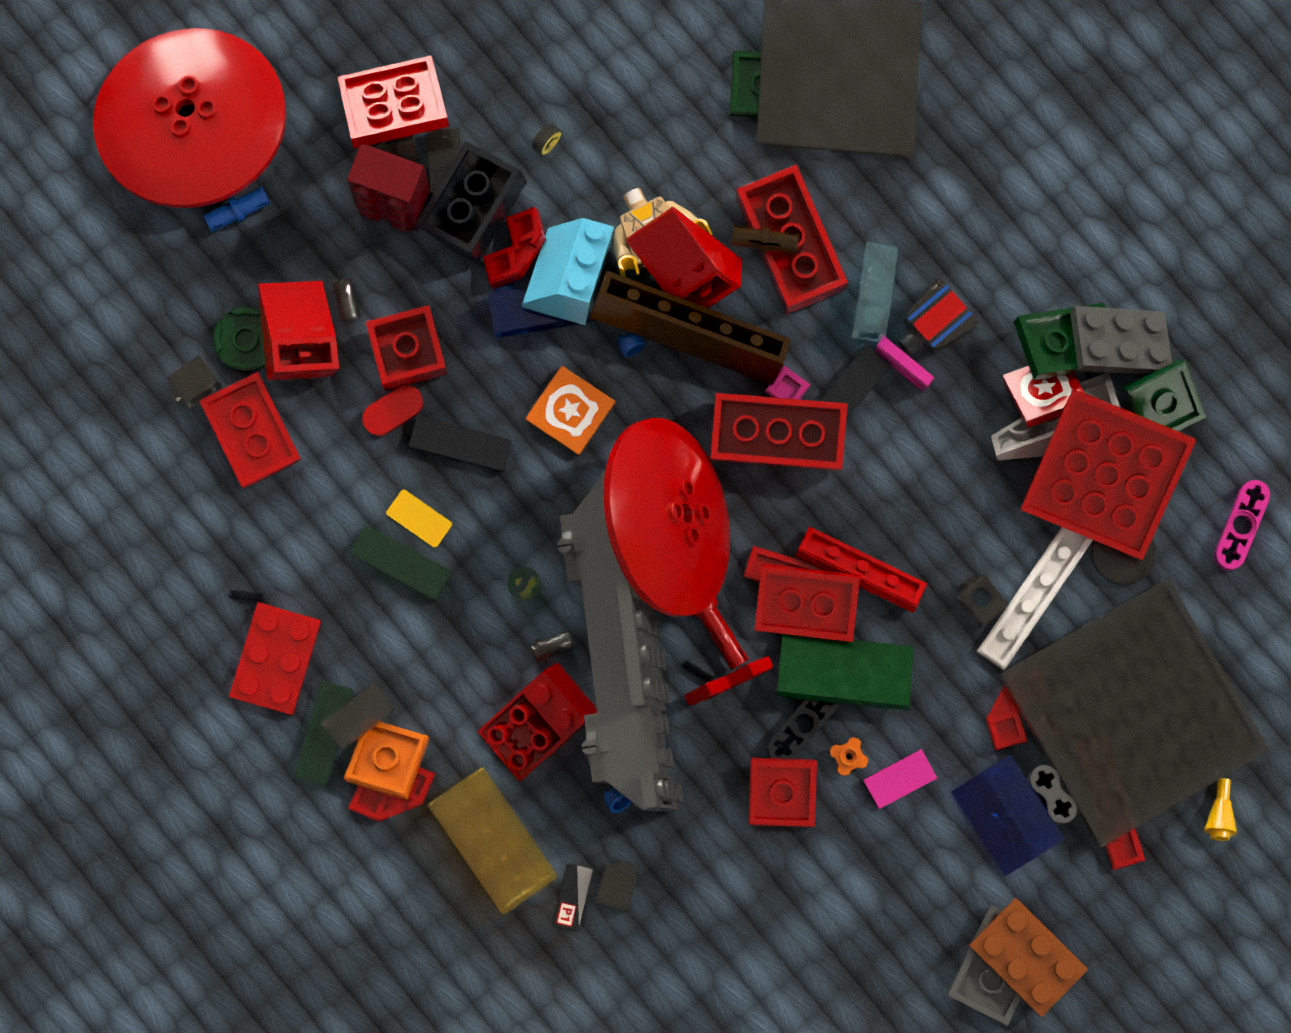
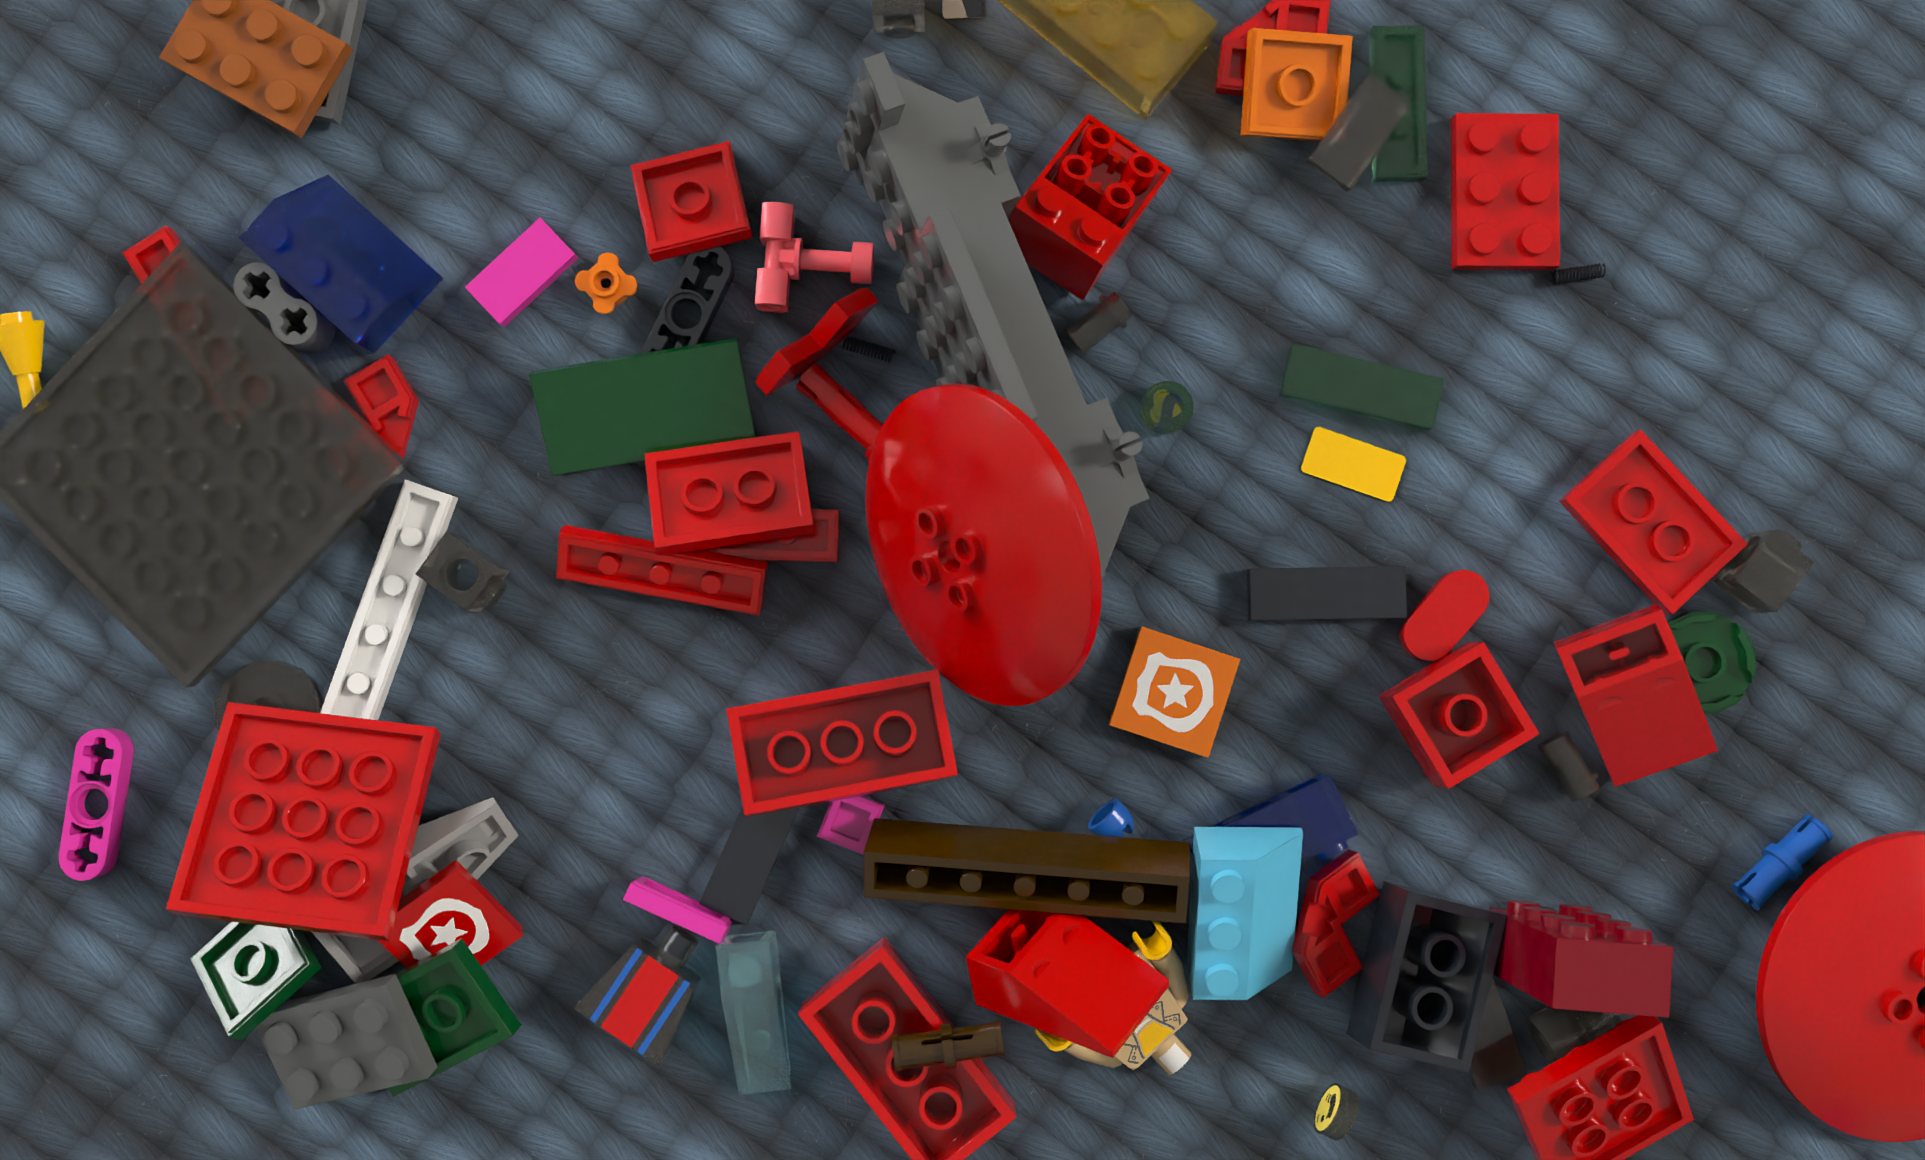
camera: 165 degrees right, 5 degrees up
none -> coral bar [755,202,874,313]

